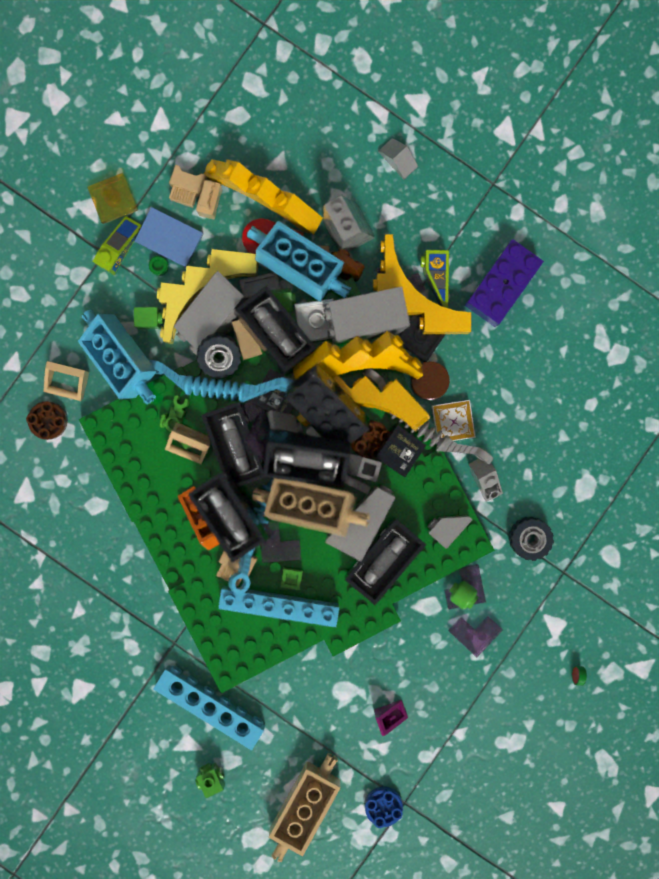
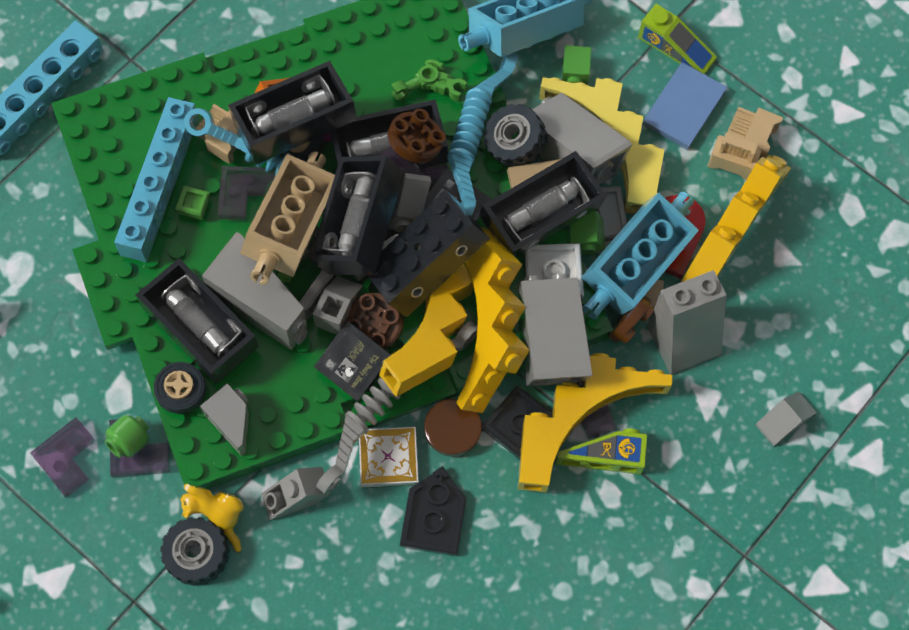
camera: 90 degrees right, 20 degrees down
clear yellow tile [87,173,138,224] -> none
green tile [149,256,169,276] -> none
tan tile [165,422,211,464] -> none
dark purple piece [464,239,544,327] -> none
none -> black wheel [153,362,206,414]
none -> yellow animal [180,484,243,553]
none -> reddish brown tile [388,109,446,163]
none -> black tile [399,466,466,556]

